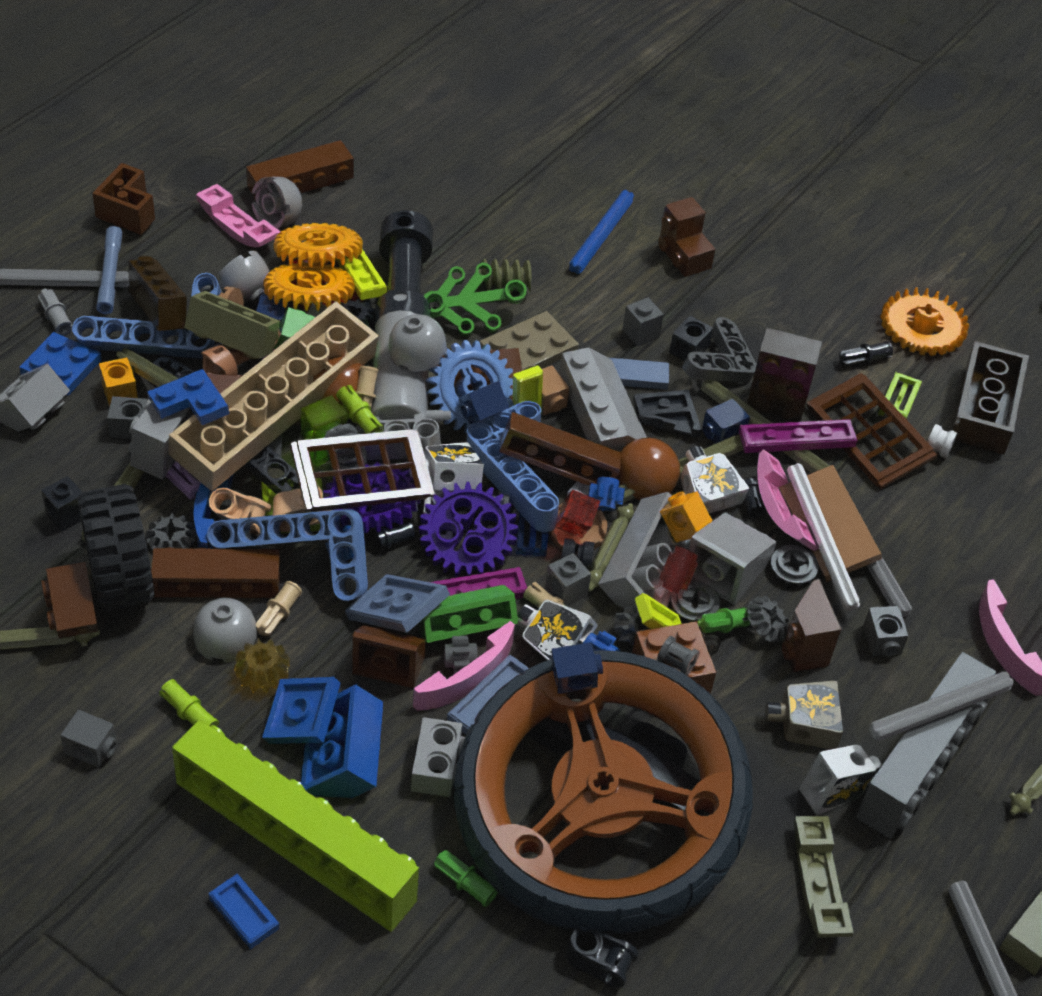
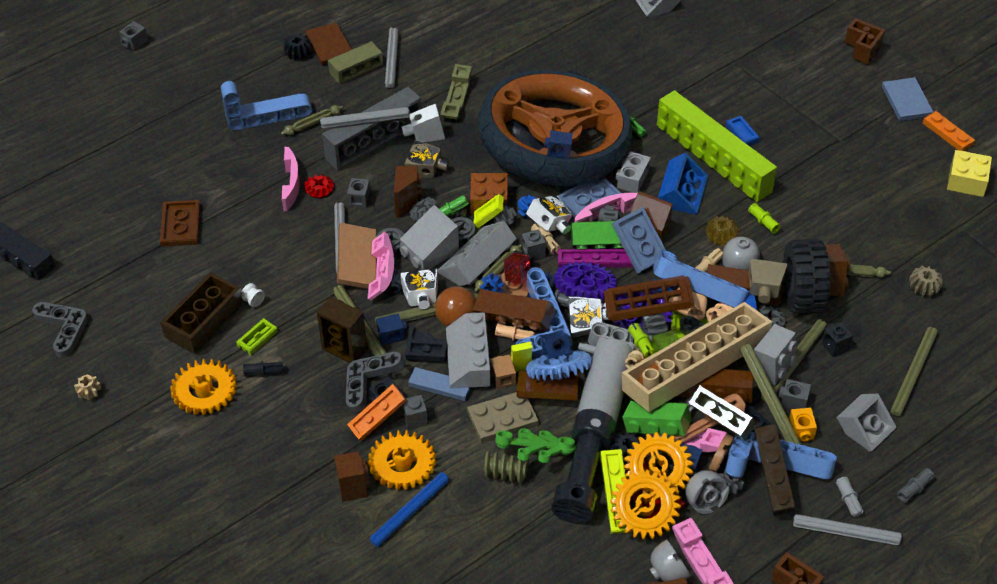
camera: 160 degrees left, 0 degrees up
blue plate [19,332,102,396] -> none
dark grey brick [60,709,118,768] -> none
sand blue piece [96,226,122,314] -> none
blue plate [147,369,230,425] -> none
blue plate [262,677,341,744] -> none
light grey cylinder [389,314,447,372] -> none
dark grey bush [657,636,700,676] -> none
clear red brick [659,545,699,594] -> none
light orange brick [660,491,712,542] -> none
magenta tile [739,419,857,453] -> none
white axle [787,463,860,611] -> none
reddish brown piece [806,373,937,489] -> none
none -> red gear [305,174,334,197]
none -> orange plate [347,384,407,441]
none -> light orange gear [368,430,436,490]
none -> dark tan torso [748,259,787,303]

